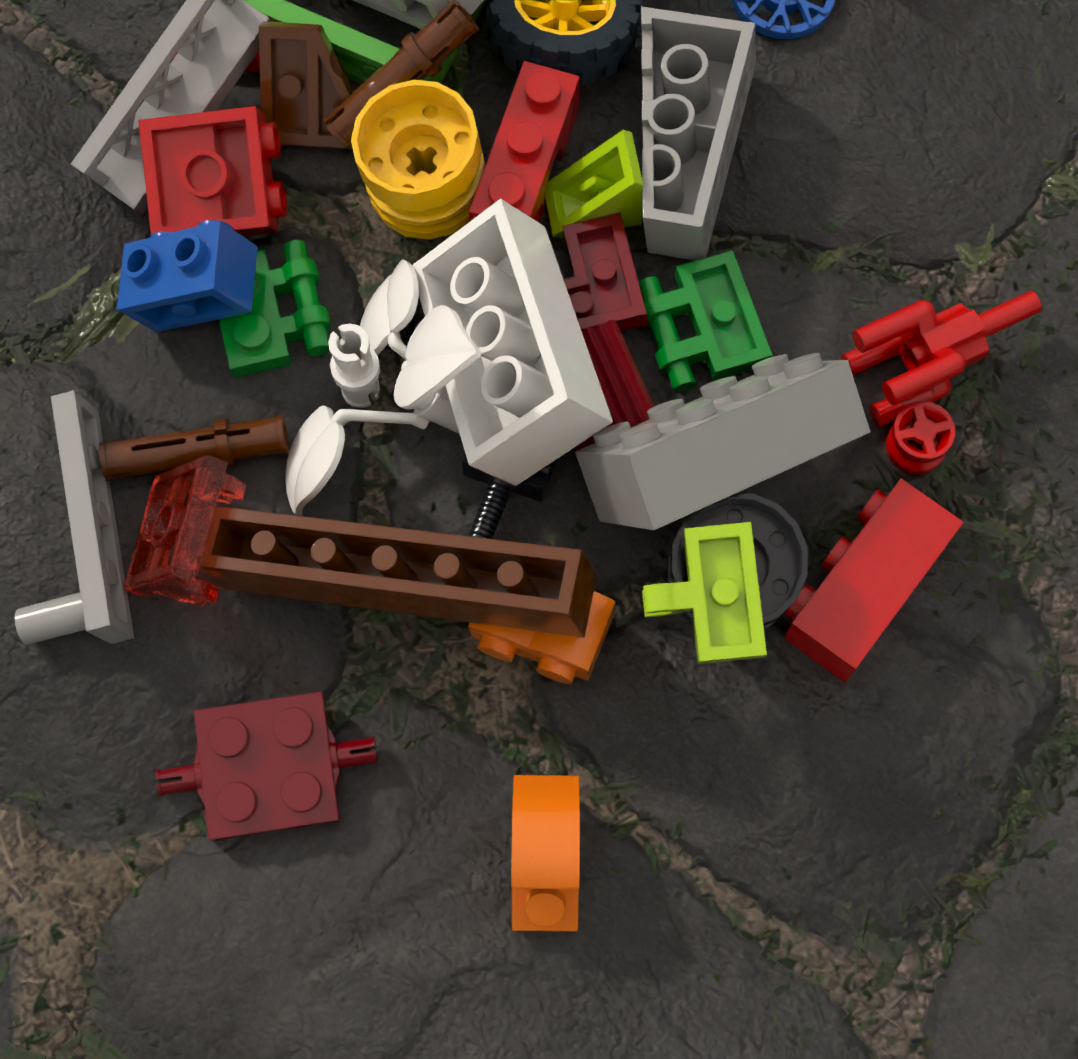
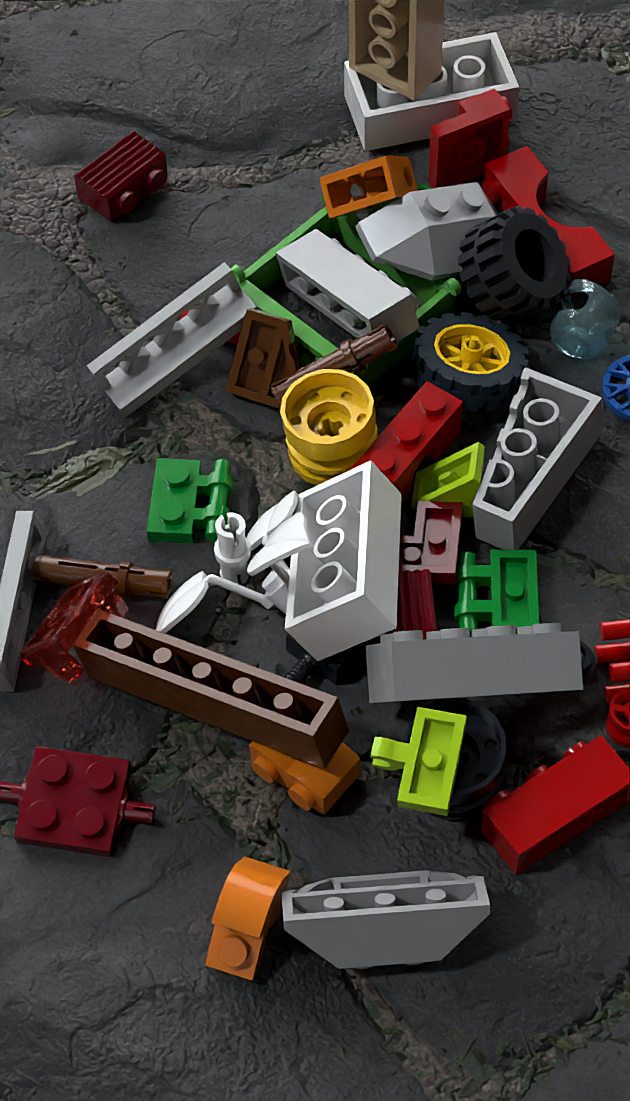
camera: 20 degrees right, 15 degrees down
blue brick [117,220,257,332] -> none
red plate [138,106,287,236] -> none
none -> light grey wedge [281,870,490,969]

